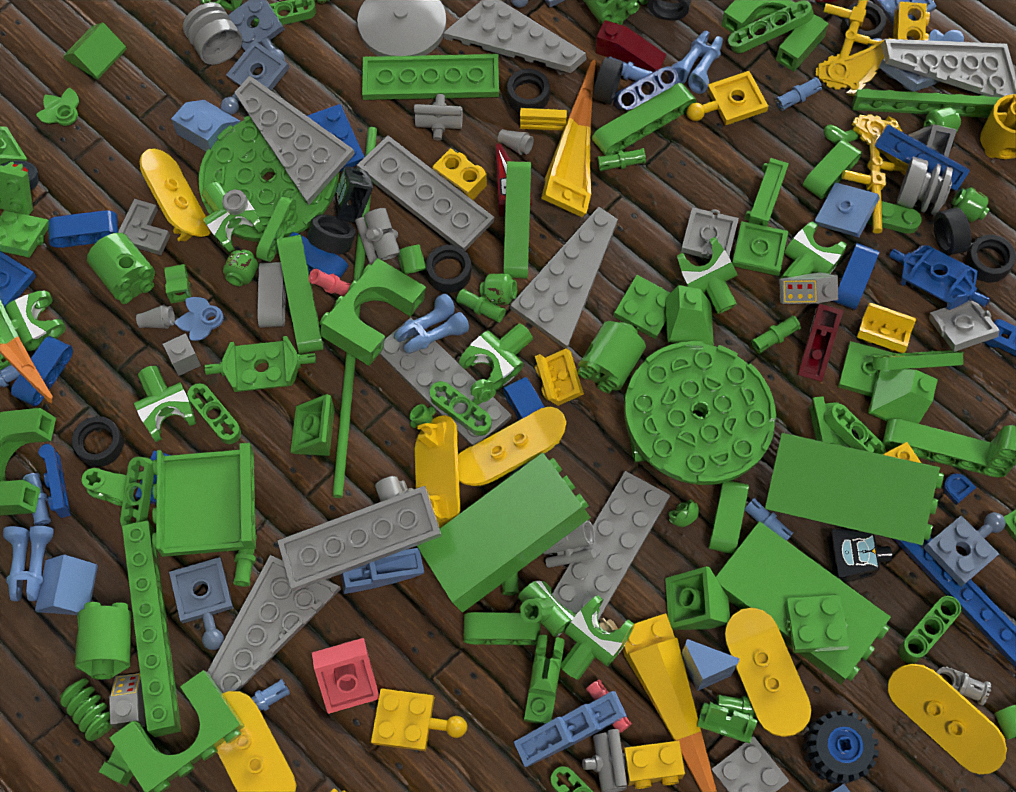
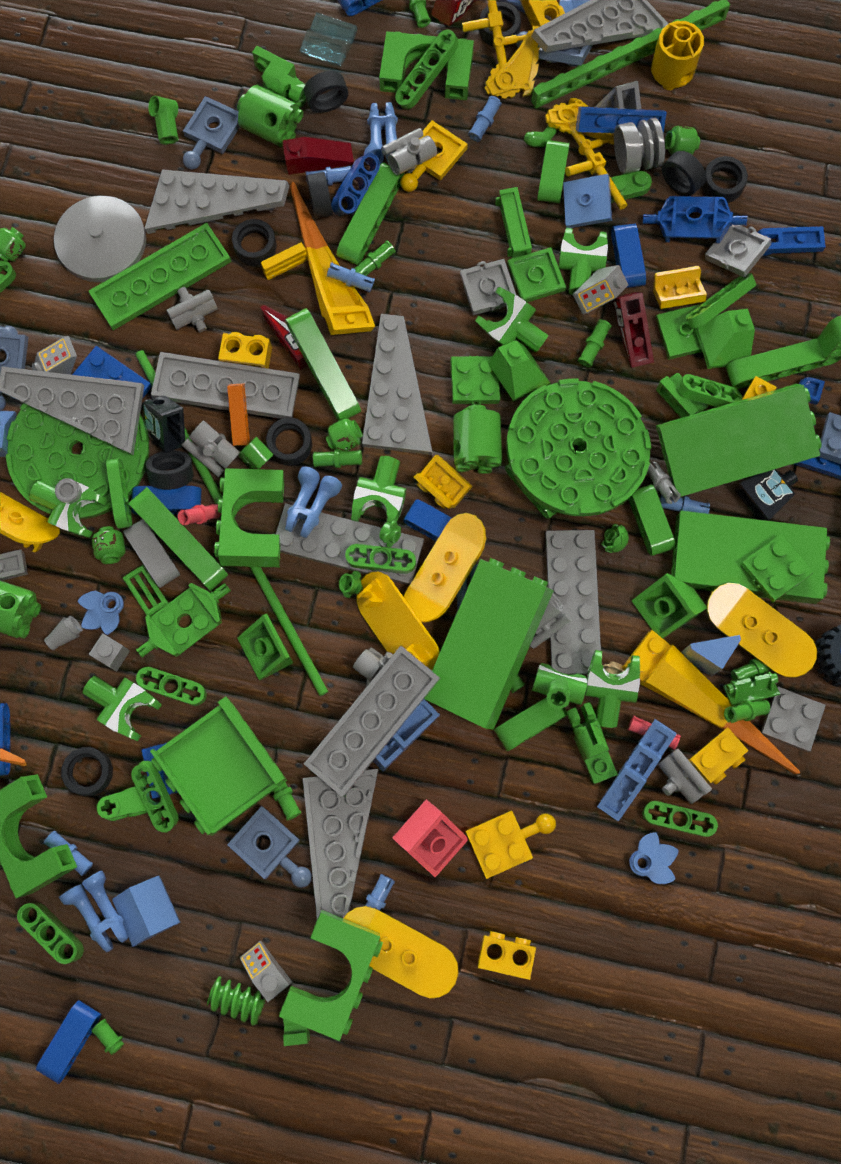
camera: 30 degrees left, 10 degrees up
blue plate [39,444,71,518] -> none
bright green cylinder [75,602,132,680] -> none
bright green brick [122,521,182,737] -> none
bright green leg [165,264,192,304] -> none
light grey cone [498,129,534,155] -> none
bright green head [924,107,961,133] -> none
none -> light grey slope [32,336,77,375]
none -> bright green tile [123,565,168,617]
none -> orange piece [227,383,250,446]
none -> medium blue pin [327,262,375,293]
none -> light grey pin [381,128,437,175]
none -> light grey pin [647,461,681,504]
none -> bright green pin [724,699,770,723]

